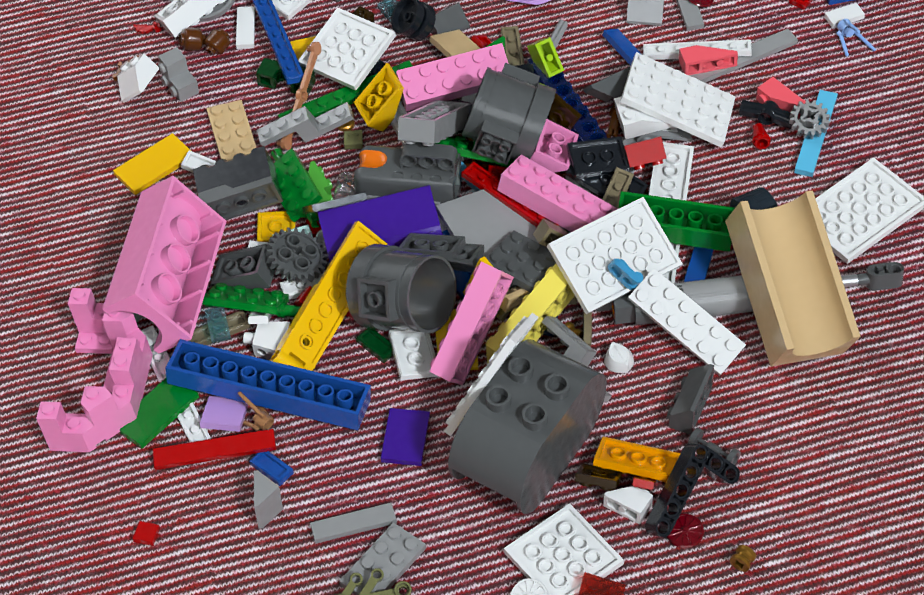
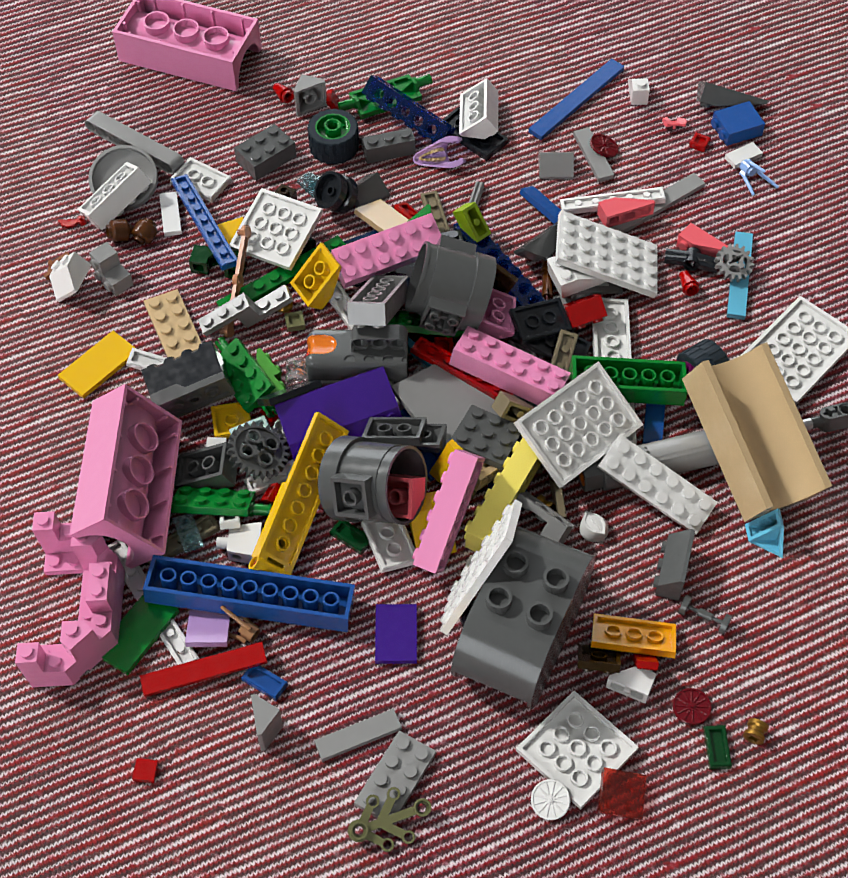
camera: 10 degrees left, 5 degrees up
dark azure plate [608,259,644,290] -> none
black beam [645,443,740,537] -> none
none -> coral slope [387,473,426,519]
none -> dark green tile [703,725,732,770]
none -> medium azure slope [745,508,784,558]

